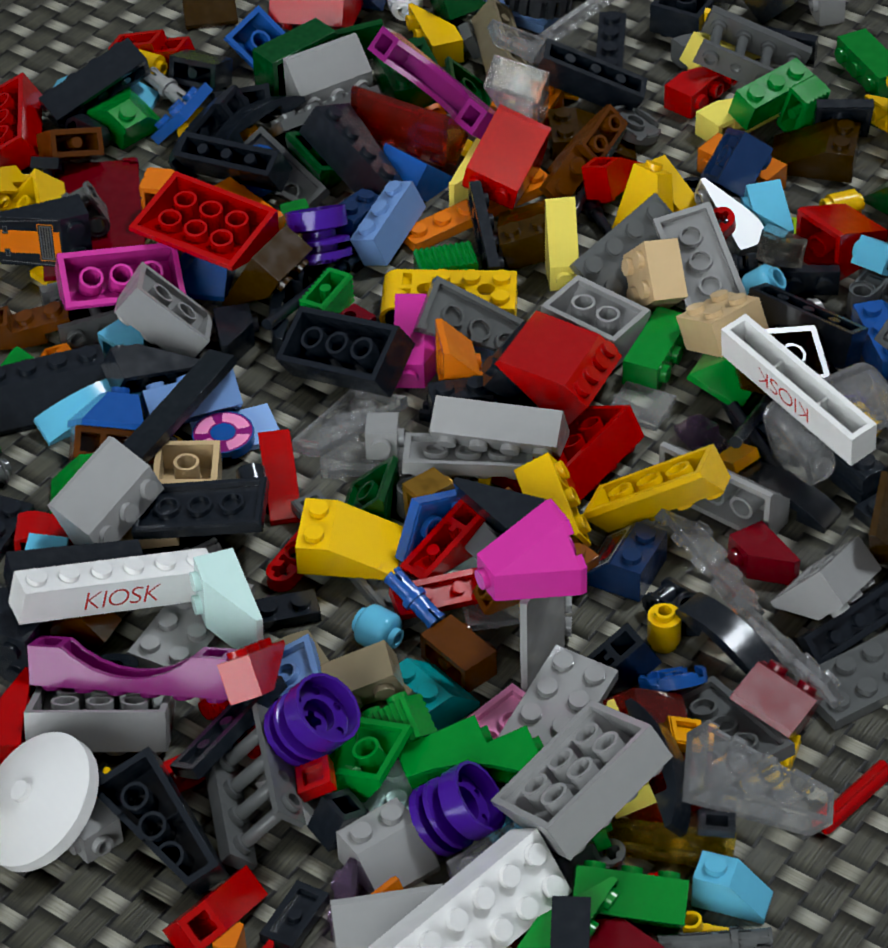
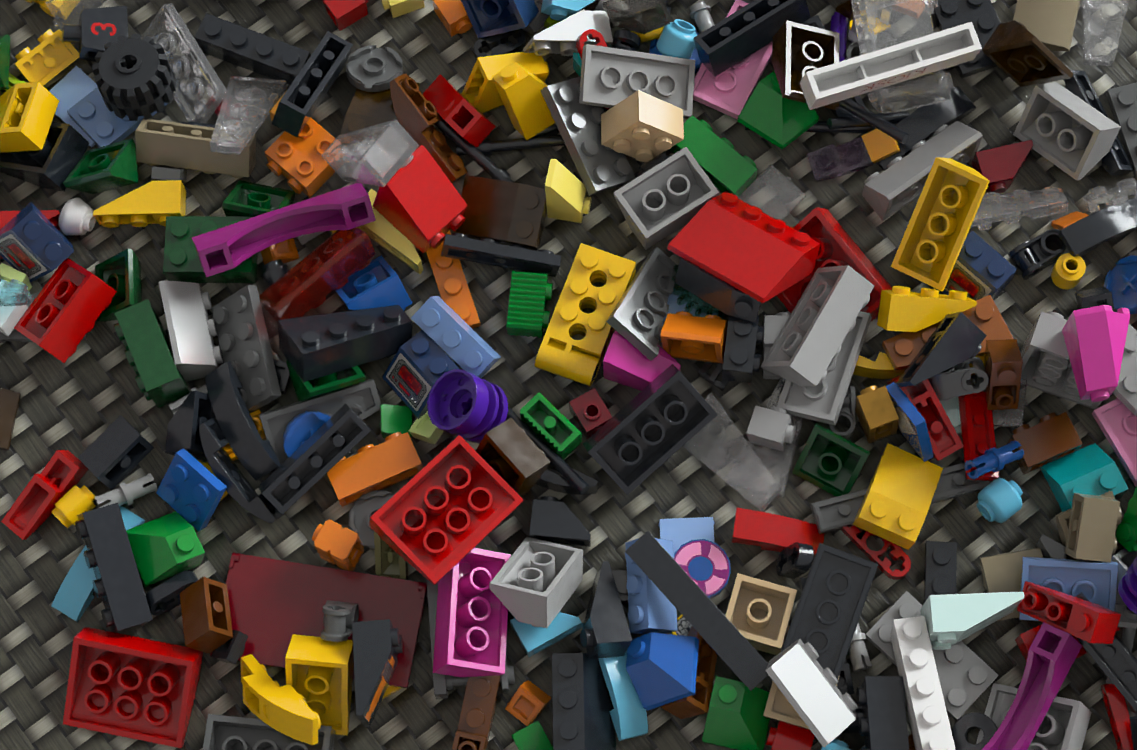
camera: 70 degrees left, 30 degrees up
blue slope [224,5,286,70] -> none
tan brick [676,289,769,358] -> none

